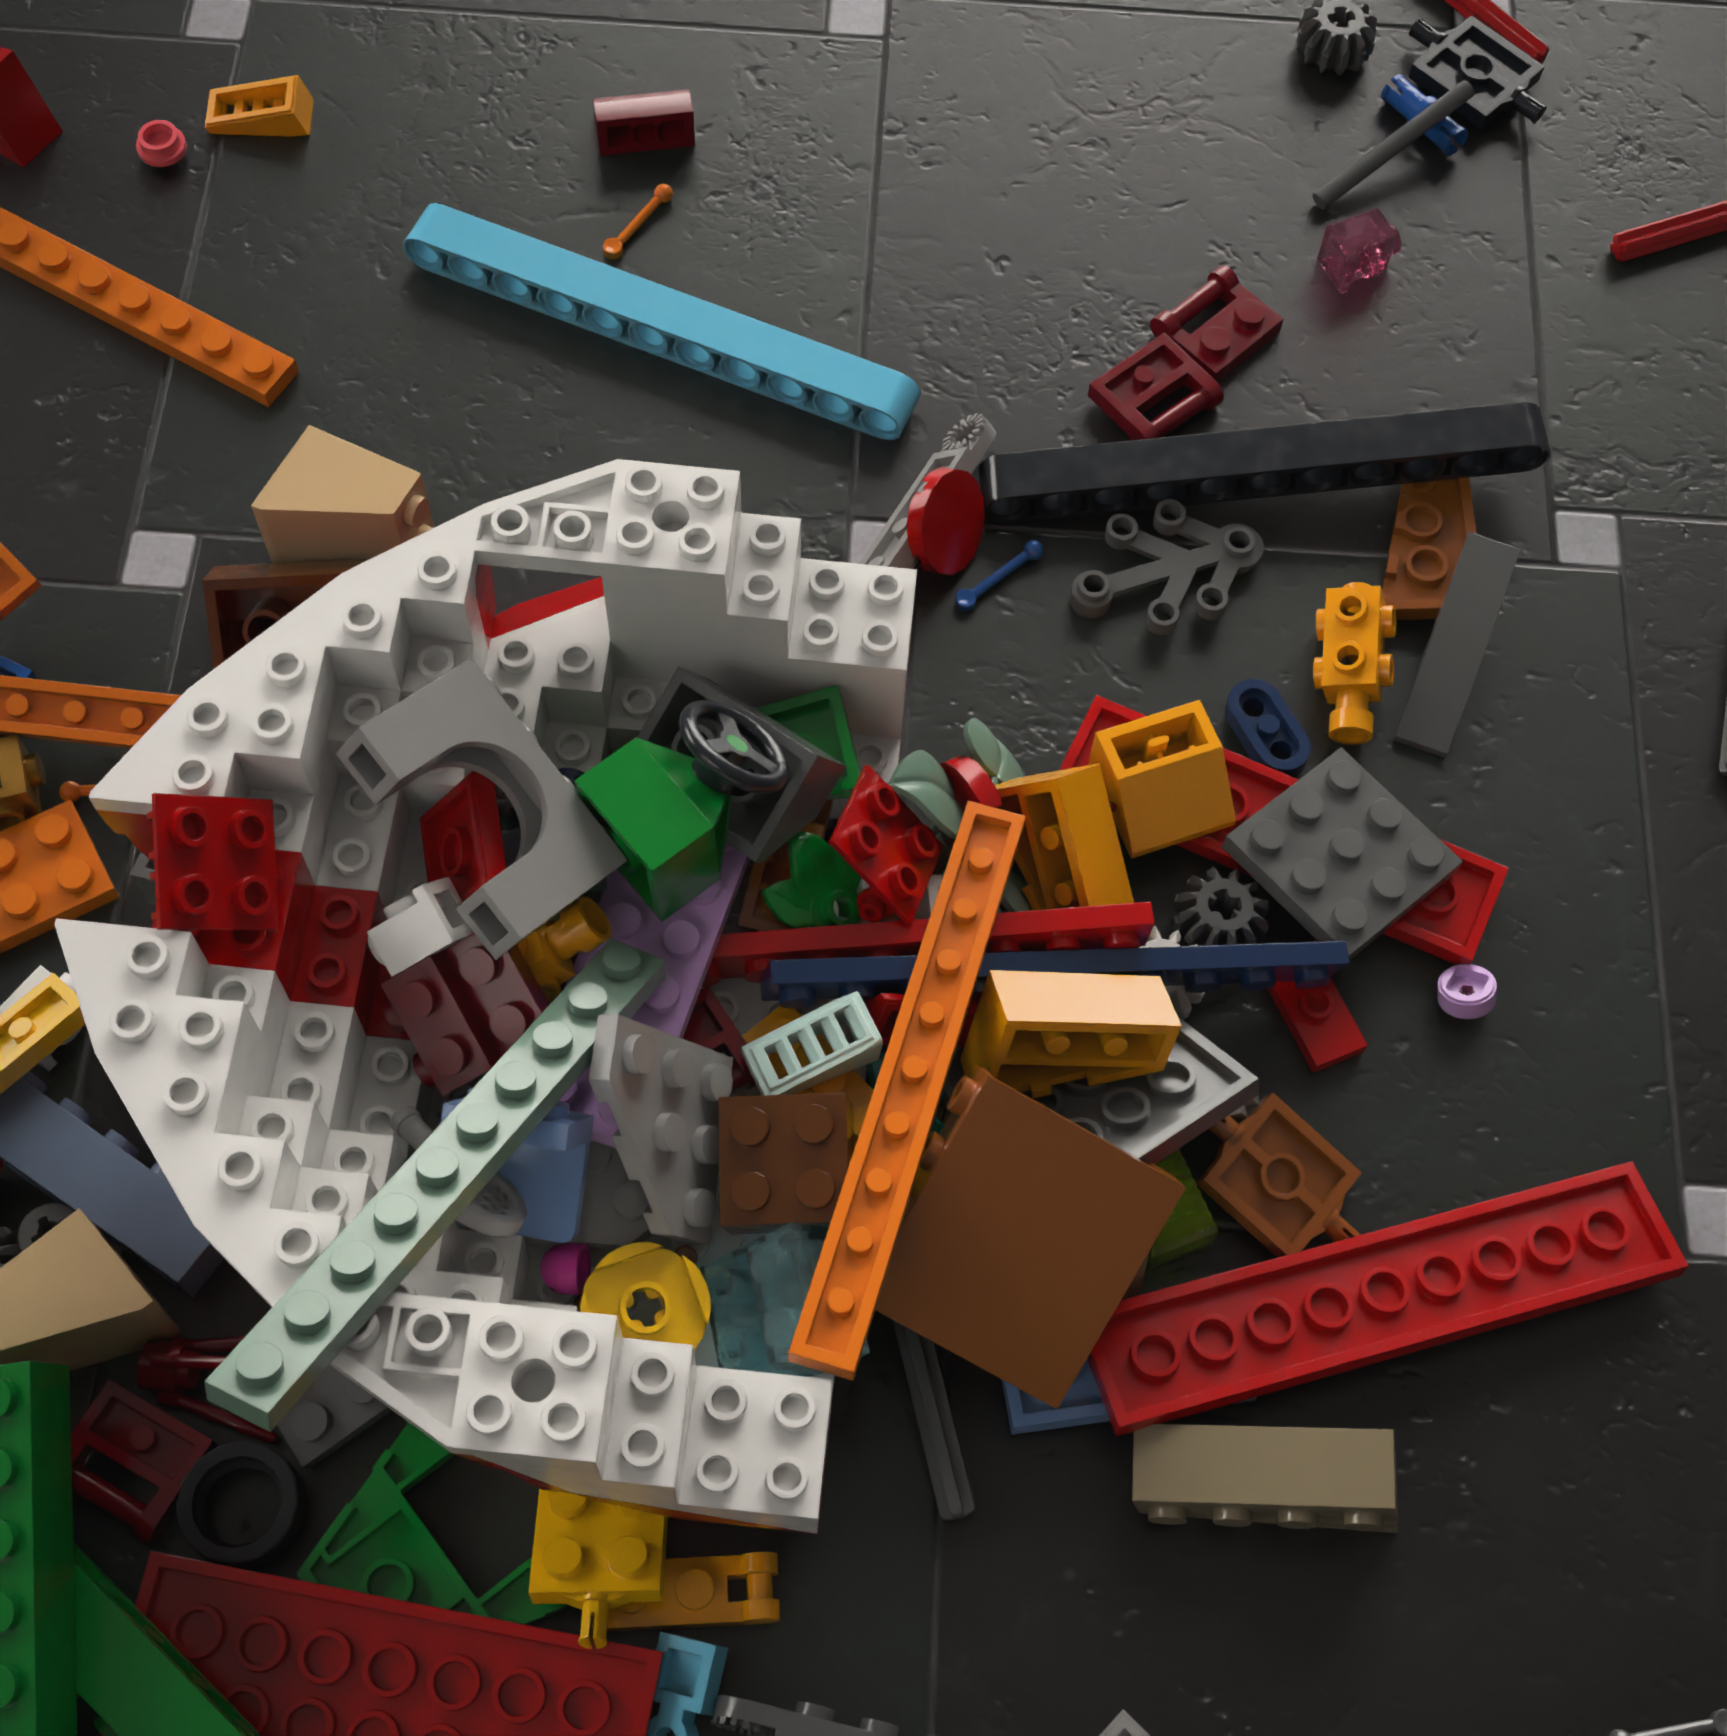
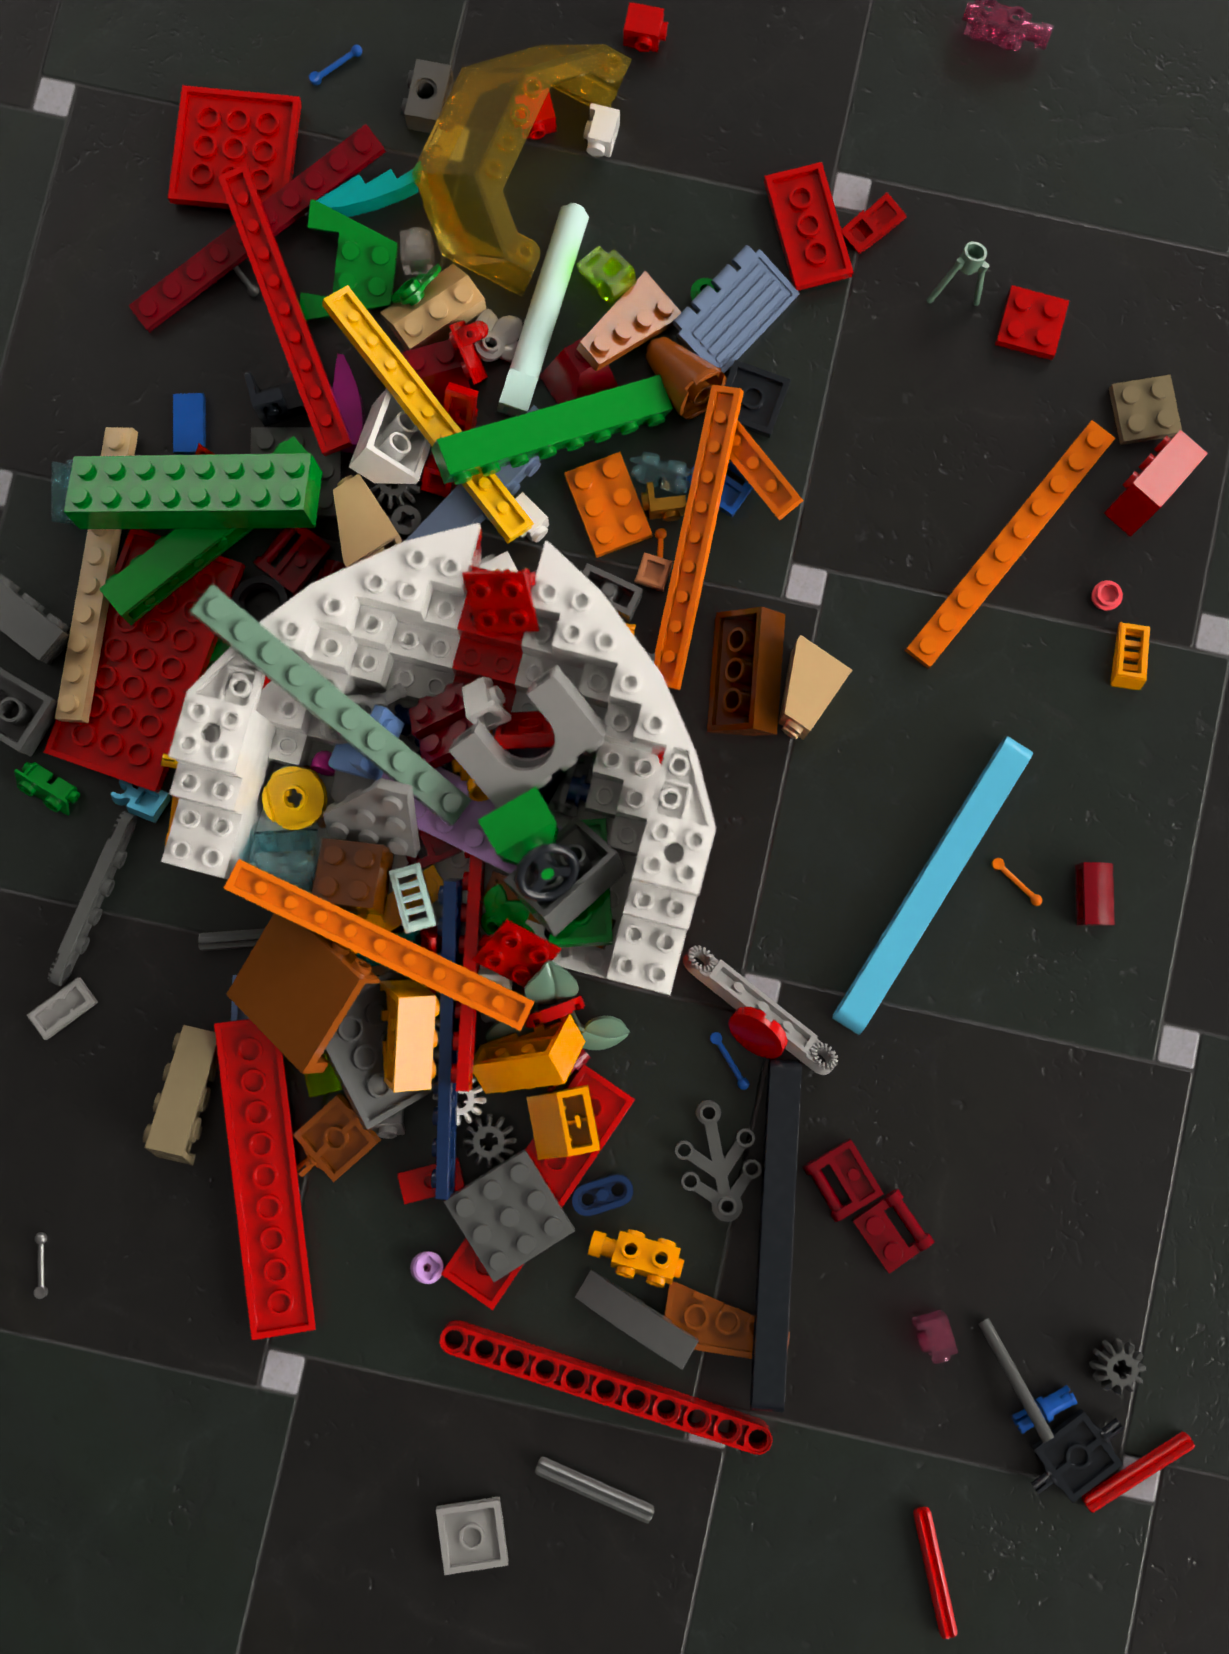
camera: 100 degrees right, 20 degrees up
none -> red beam [439,1320,772,1455]

